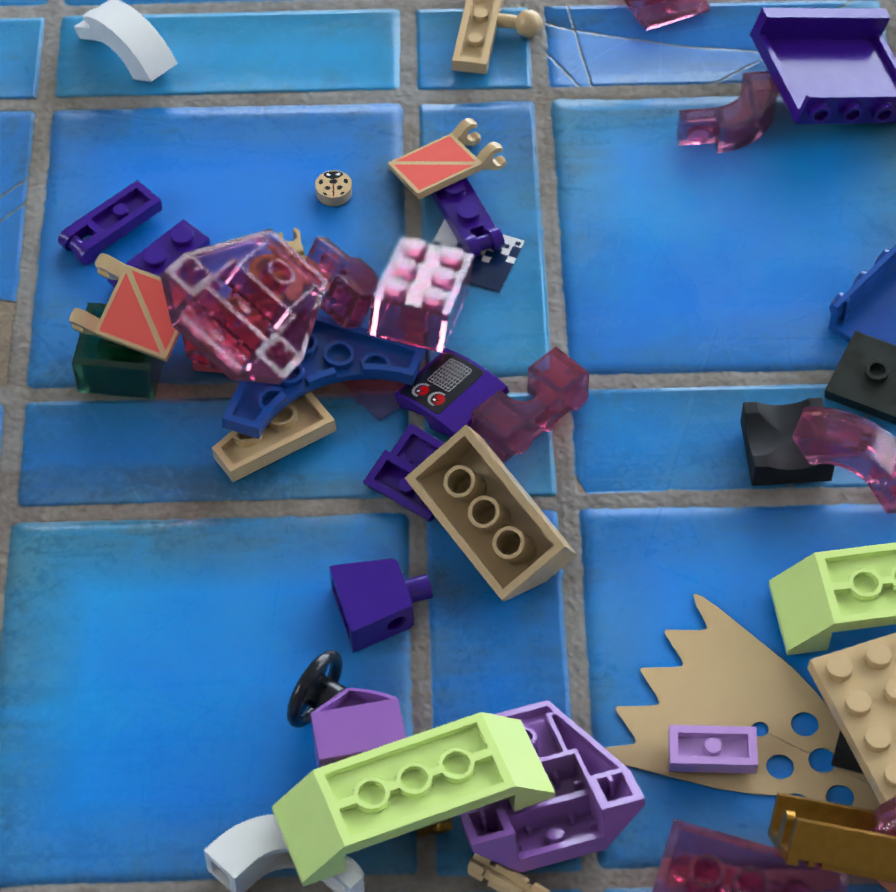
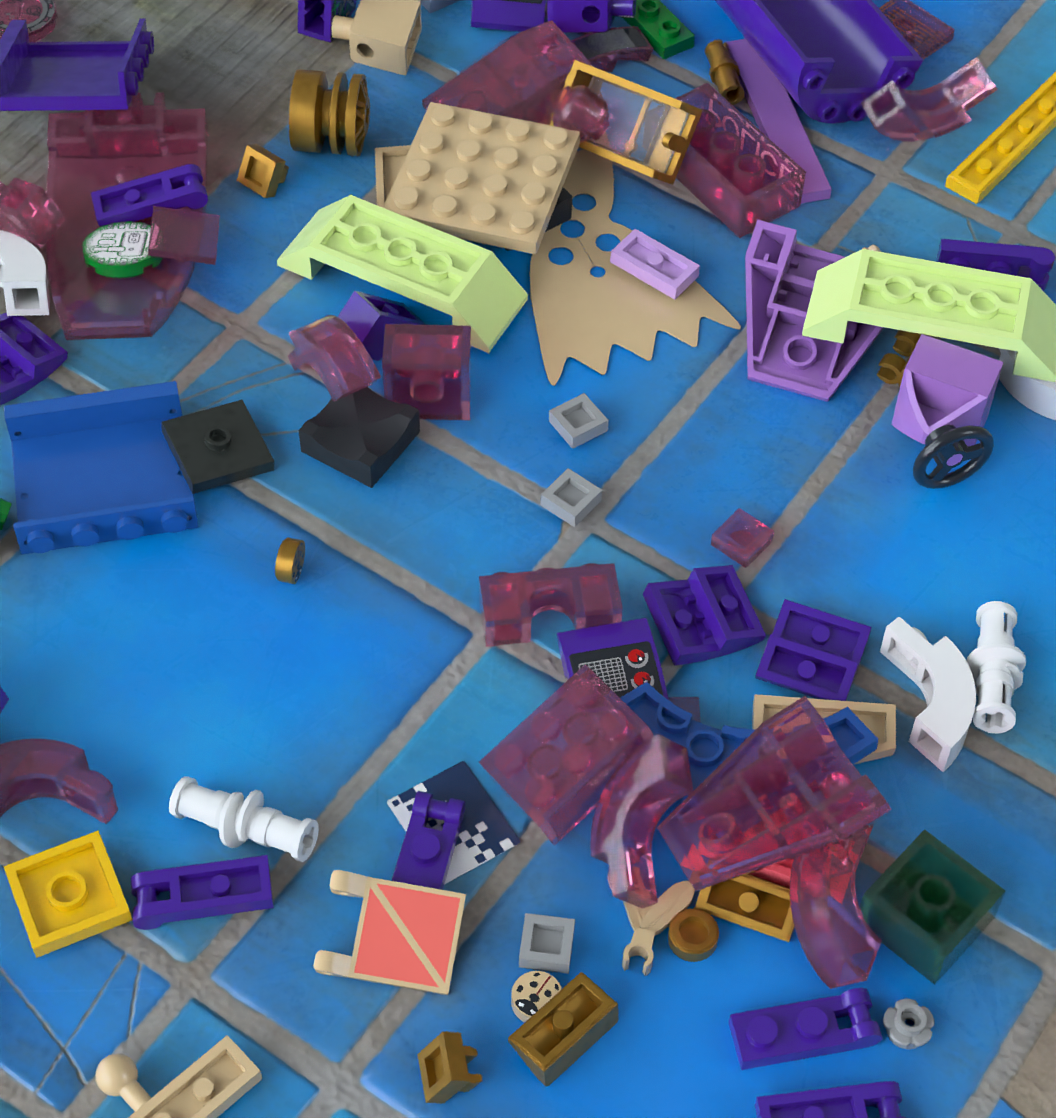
camera: 145 degrees left, 0 degrees up
flag [69,253,198,362] -> none
dark purple torso [329,558,433,652] -> none
tan slope [405,425,577,602] -> none
none -> yellow plate [3,830,132,958]
none -> dark purple plate [131,855,274,930]
none -> white piece [169,776,319,862]
none -> pearl gold tile [275,537,305,584]
none -> dark purple slope [328,291,428,361]
none -> clear pink brick [382,324,472,420]
none -> pearl gold tile [417,1031,482,1104]
none -> pearl gold slope [508,971,618,1087]
none -> light grey plate [519,913,575,974]
none -> light grey plate [540,468,602,527]
none -> light grey plate [549,393,608,449]
none -> clear pink plate [711,508,774,568]
none -> dark purple slope [755,599,872,701]
none -> white arch [880,617,976,772]
none -> light grey plate [883,999,935,1049]
none -> white piece [966,601,1026,734]

